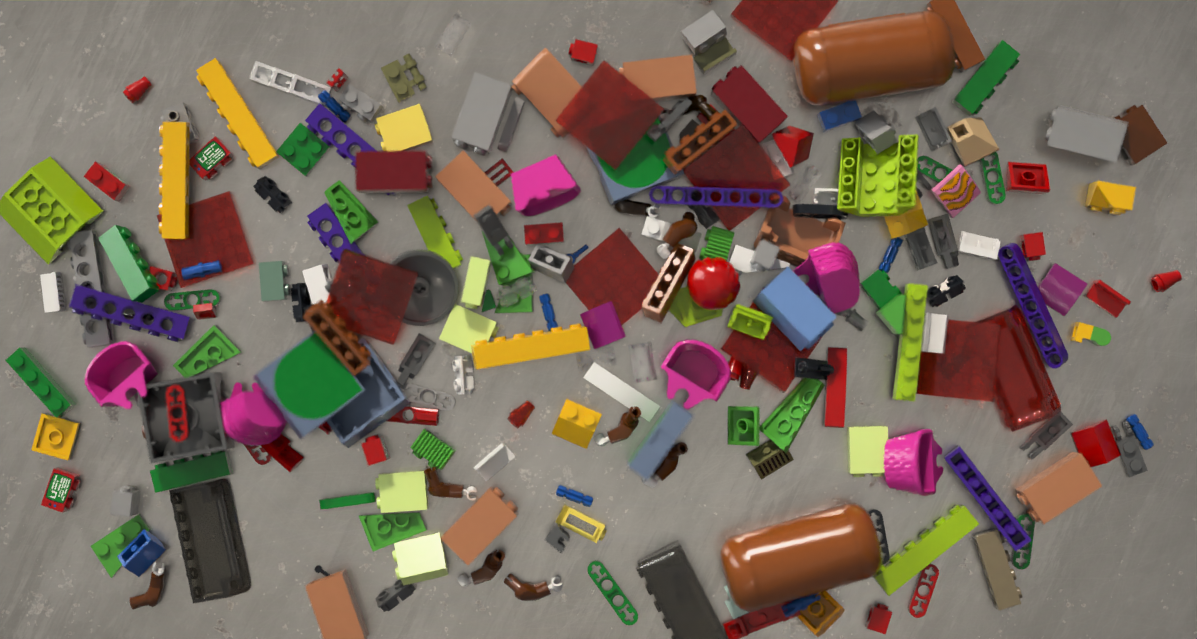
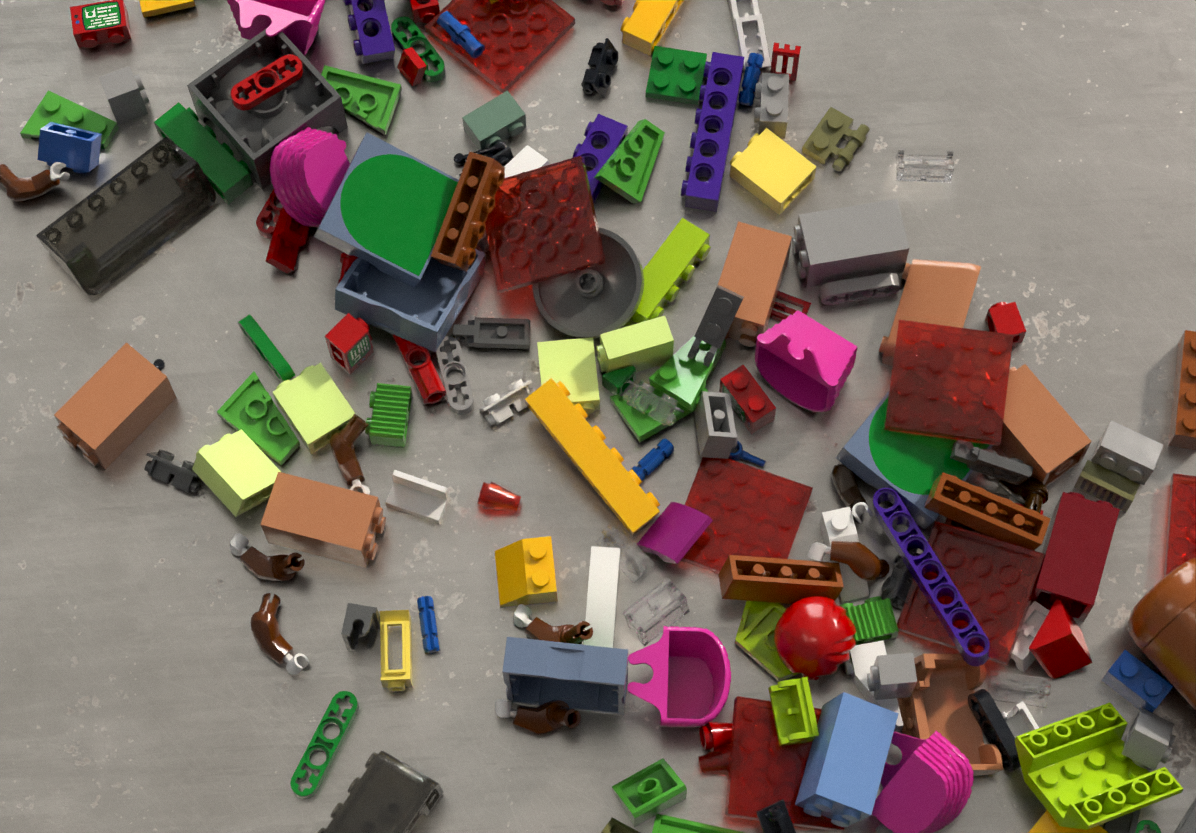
camera: 60 degrees right, 20 degrees down
dark red brick [355,151,433,193] -> none
none -> black hinge [454,141,506,165]

